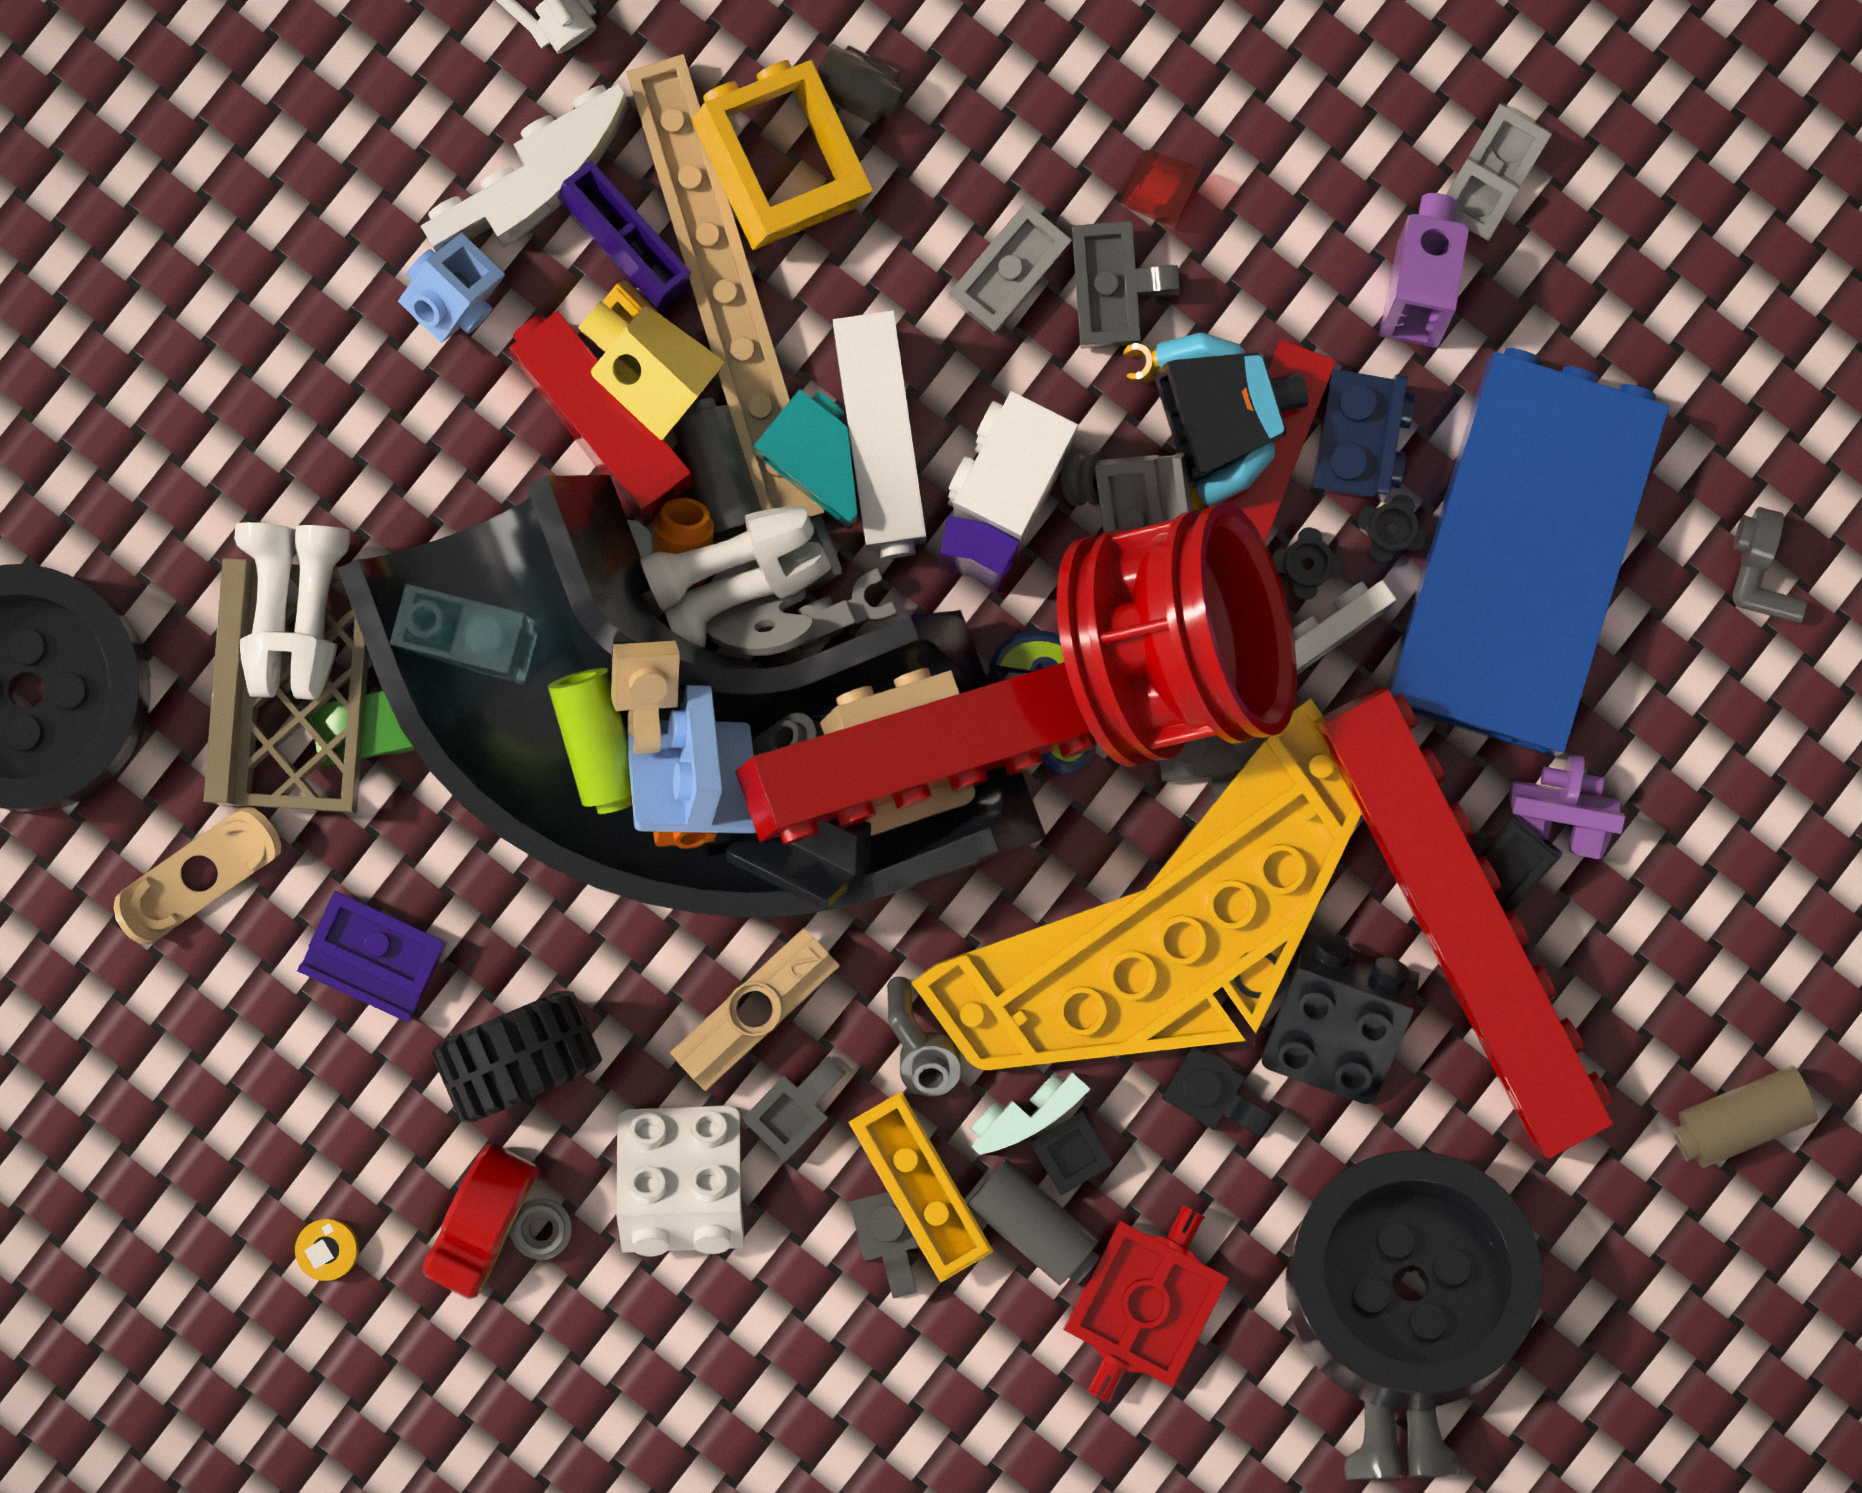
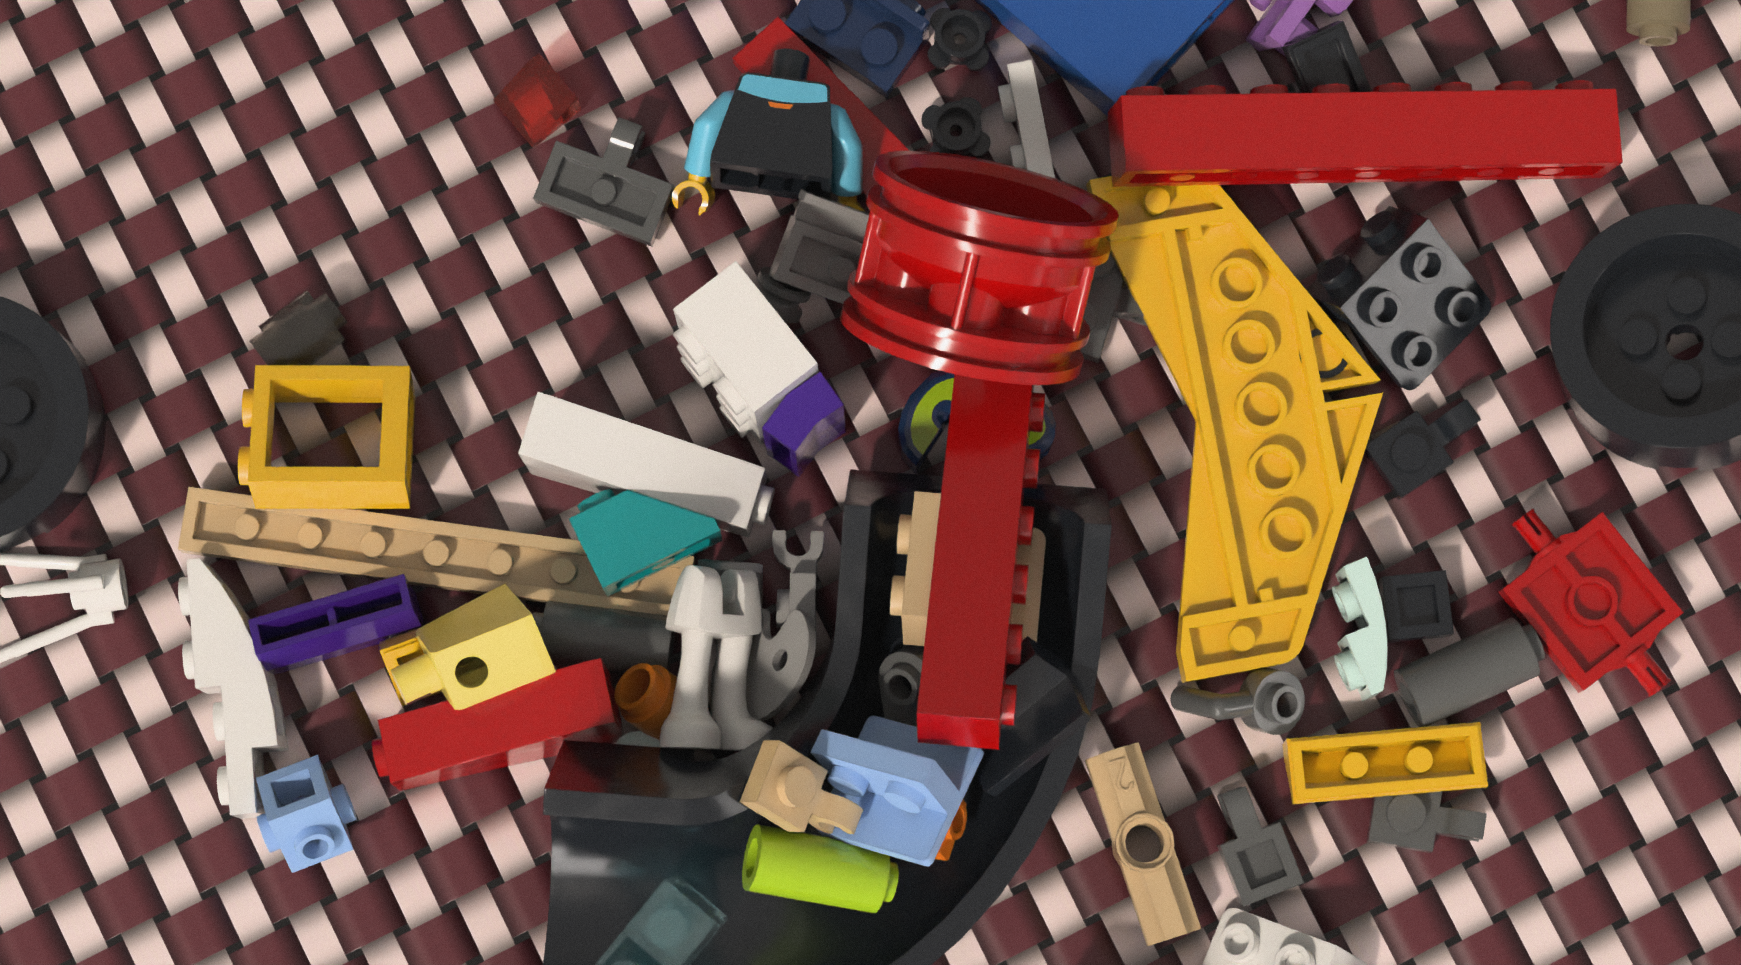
camera: 60 degrees left, 5 degrees down
light grey plate [948,202,1072,336] -> none

